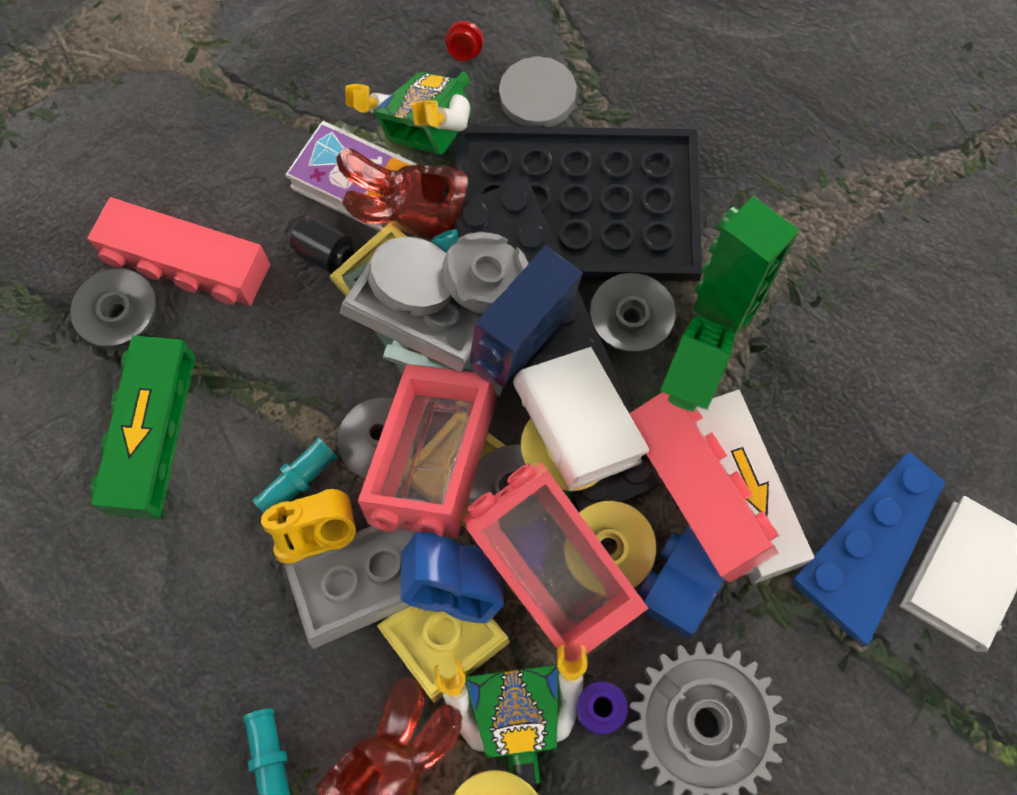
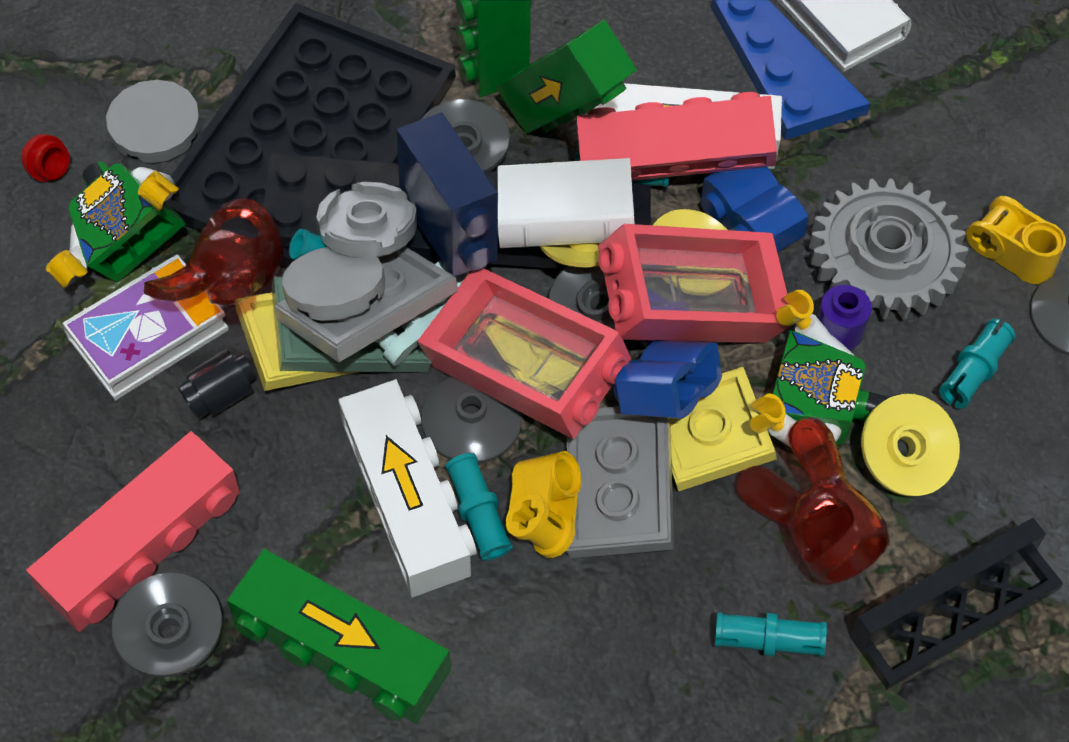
camera: 70 degrees left, 10 degrees down
none -> white brick [338,379,477,598]

